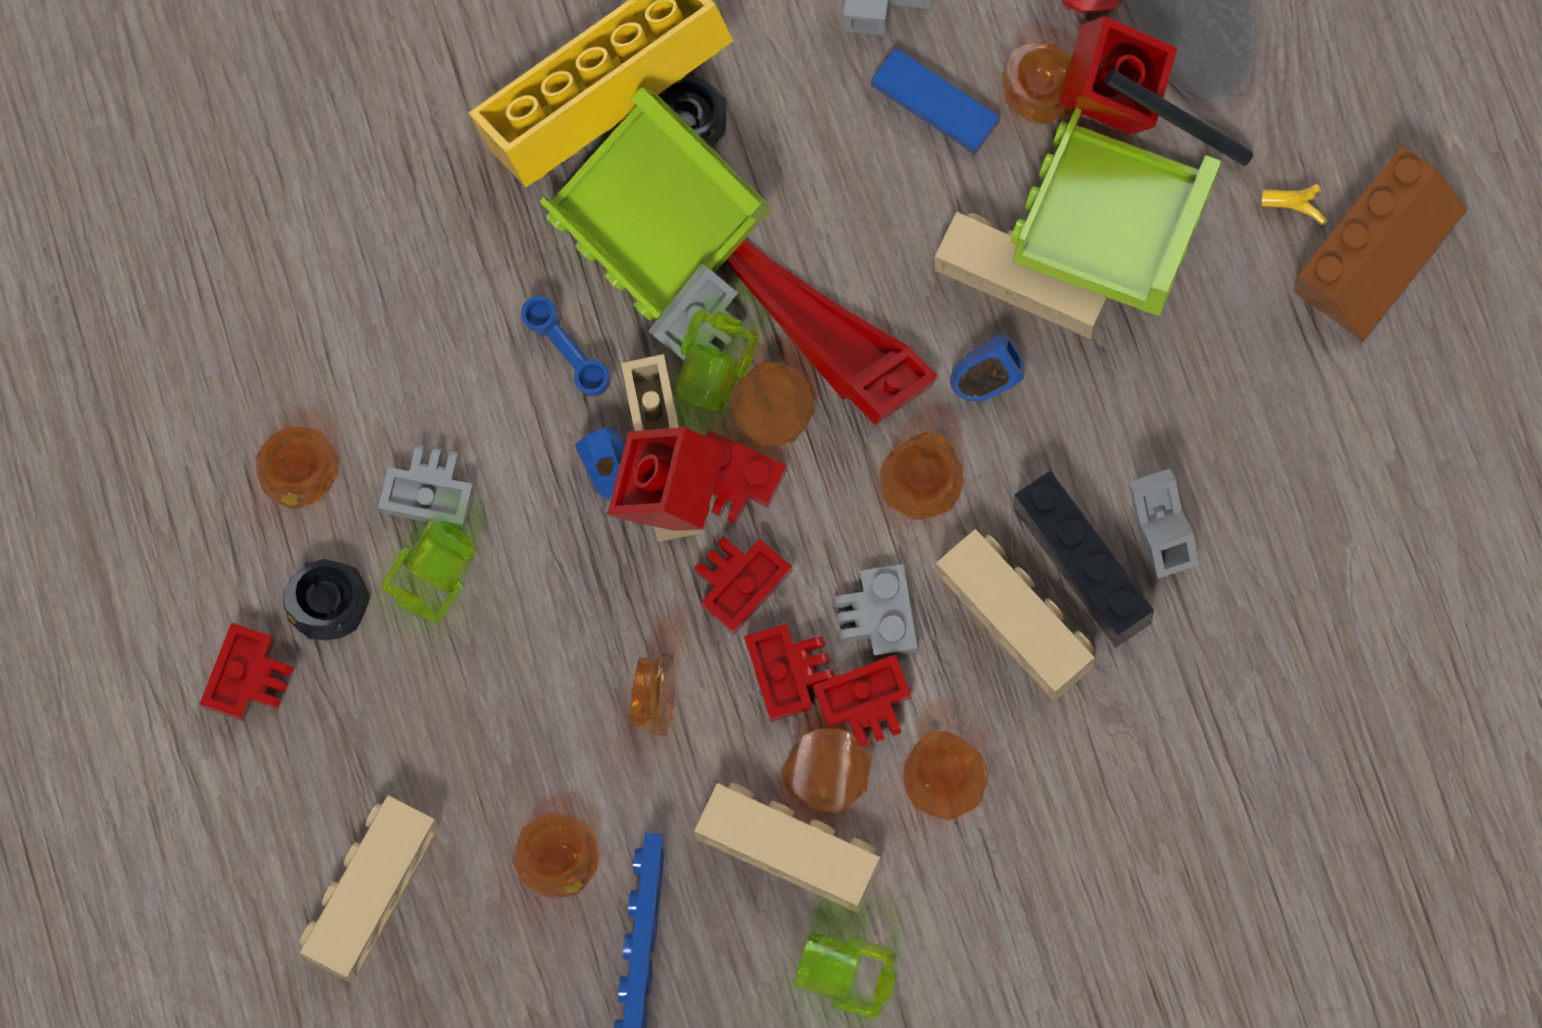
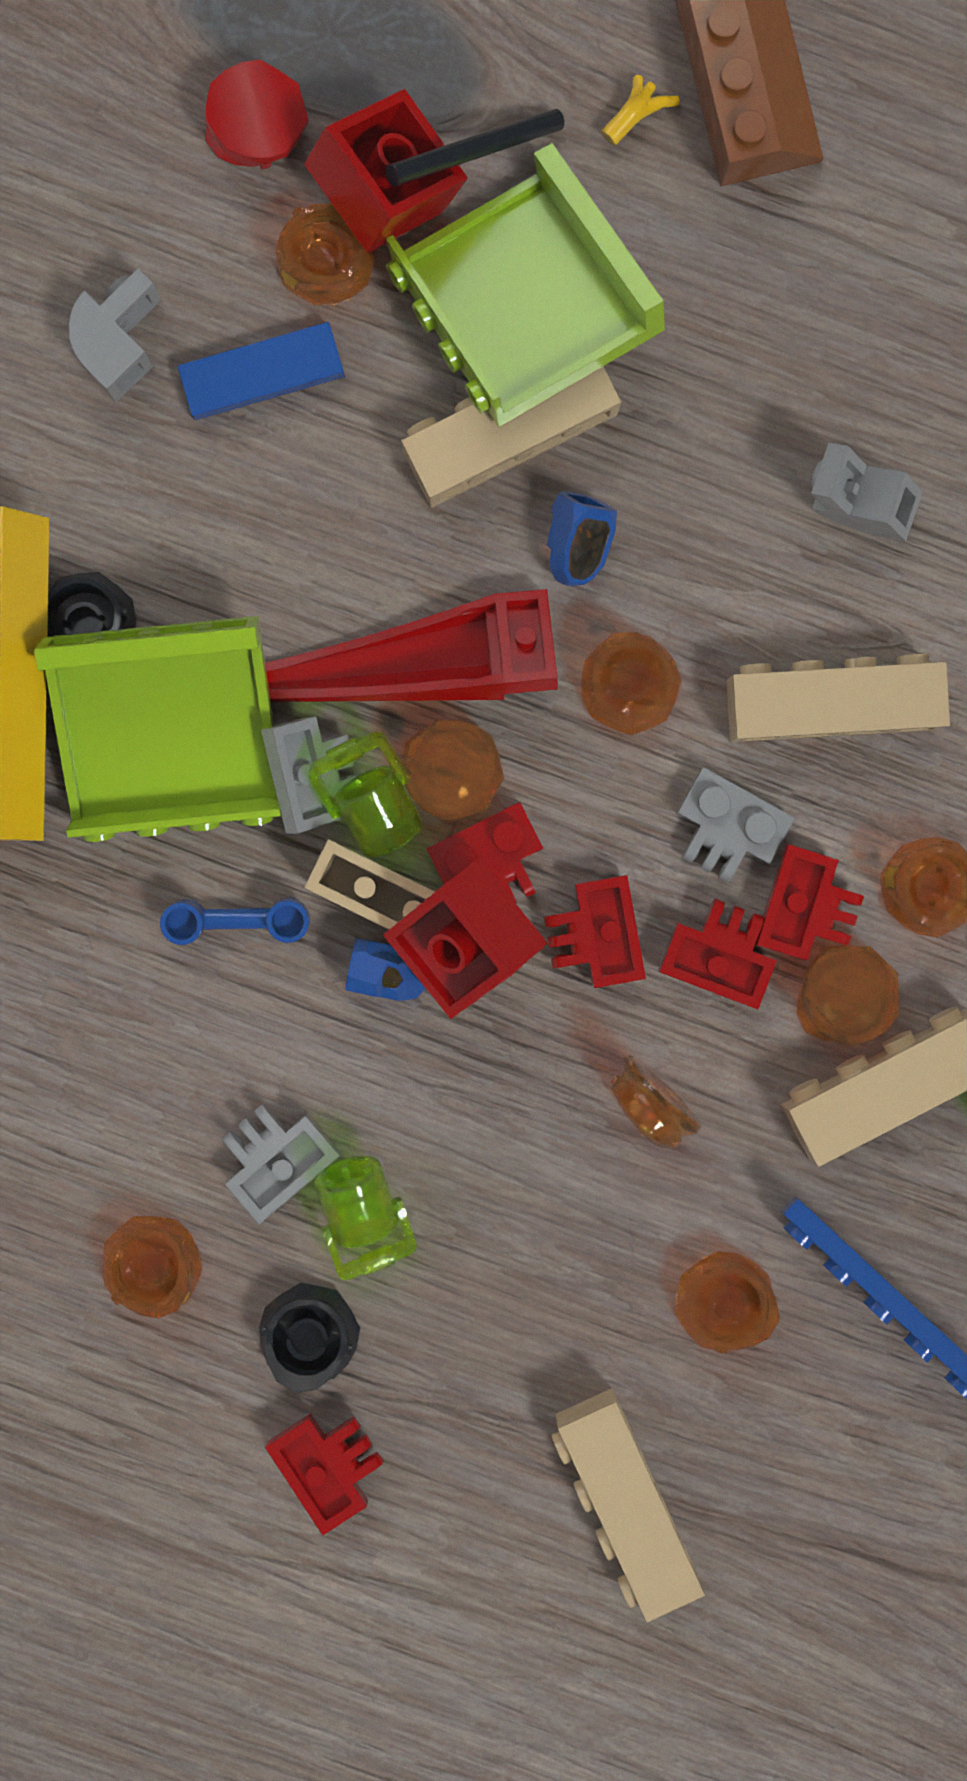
camera: 60 degrees left, 15 degrees up
black brick [1013,470,1154,648] -> none

